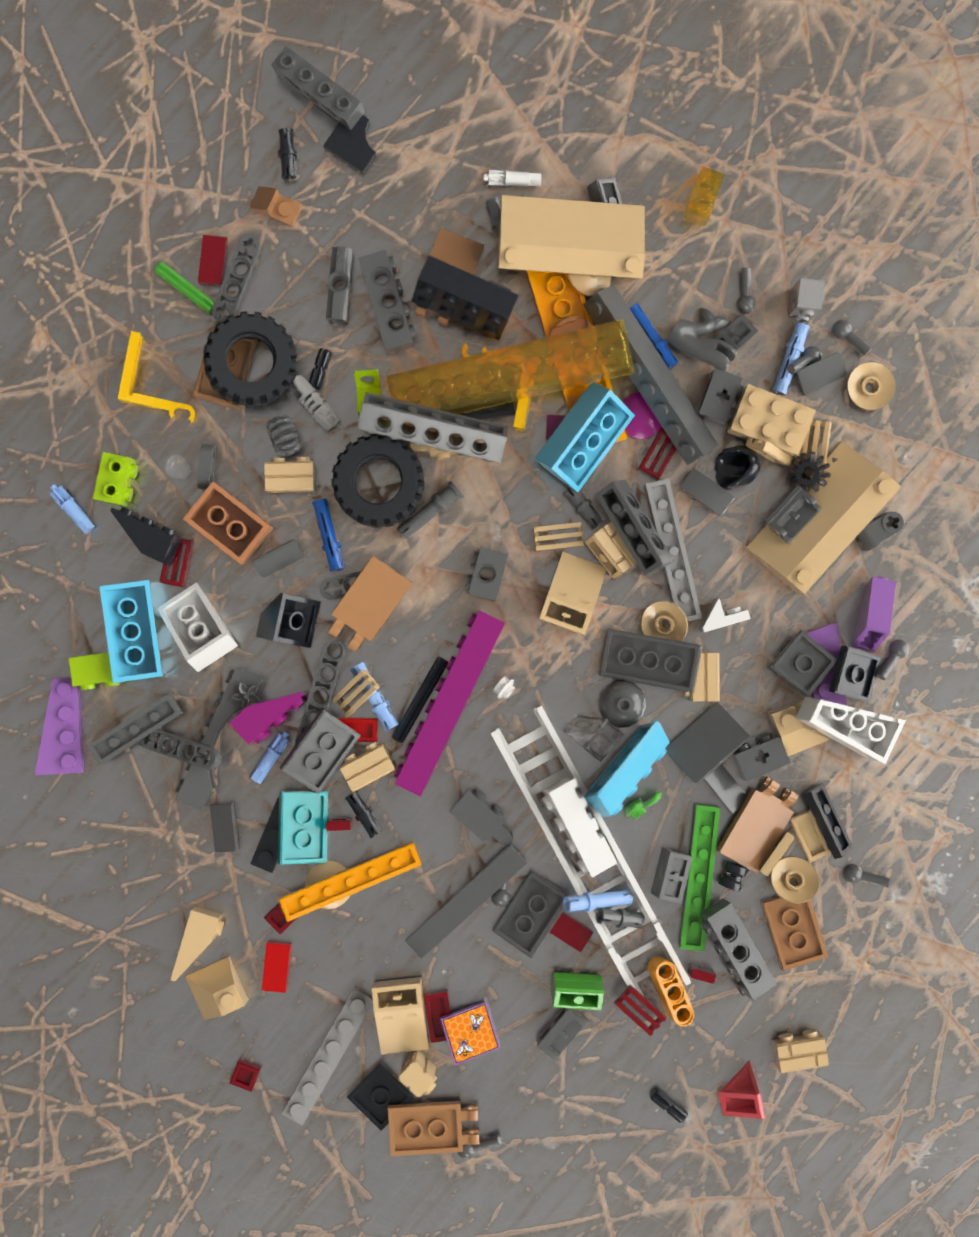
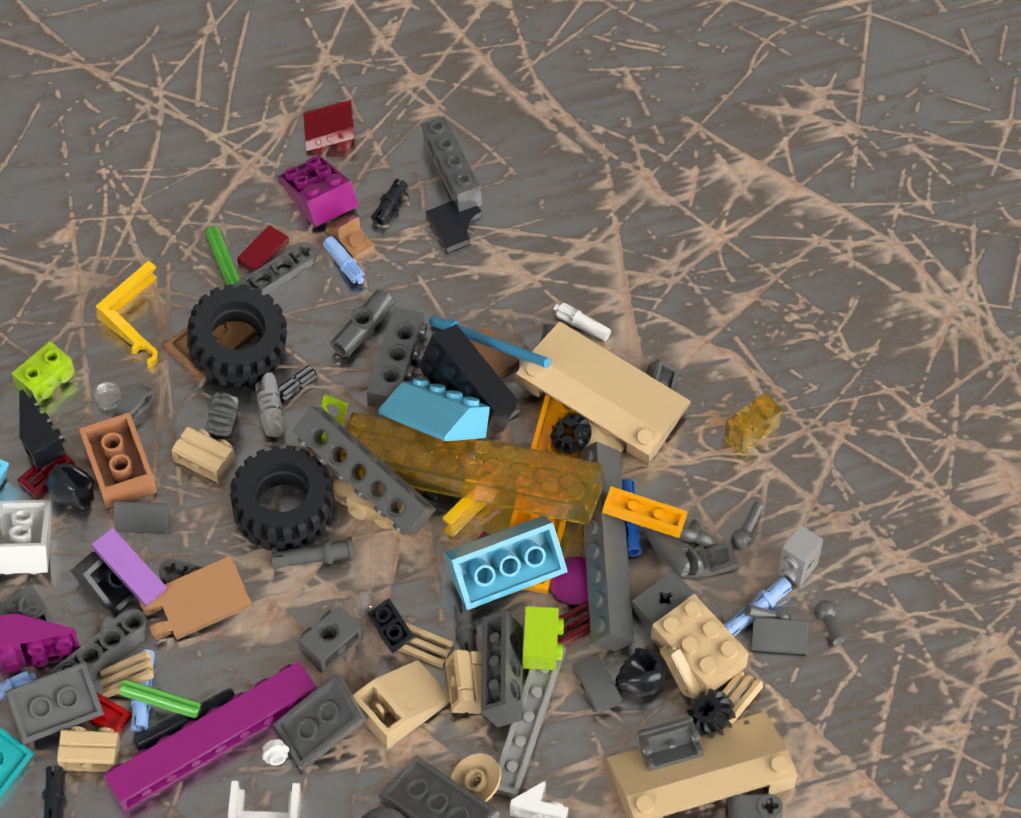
camera: 30 degrees right, 30 degrees down
blue pin [312,499,345,572] -> none
dark red tile [326,818,353,831] -> none
tan dish [847,362,896,410] -> none
none -> black hair [46,463,94,510]
none -> medium lavender tile [91,528,167,607]
none -> bright green axle [119,679,201,718]
none -> dark grey tile [273,673,367,770]
none -> magenta slope [277,156,359,227]
none -> dark red slope [303,99,355,153]
none -> light blue piece [323,236,365,284]
none -> black slope [367,598,415,654]
none -> medium azure slope [378,378,490,441]
none -> dark azure bar [429,316,551,368]
none -> lime brick [523,606,564,670]
none -> black gear [549,413,592,454]
none -> light orange plate [602,486,688,538]

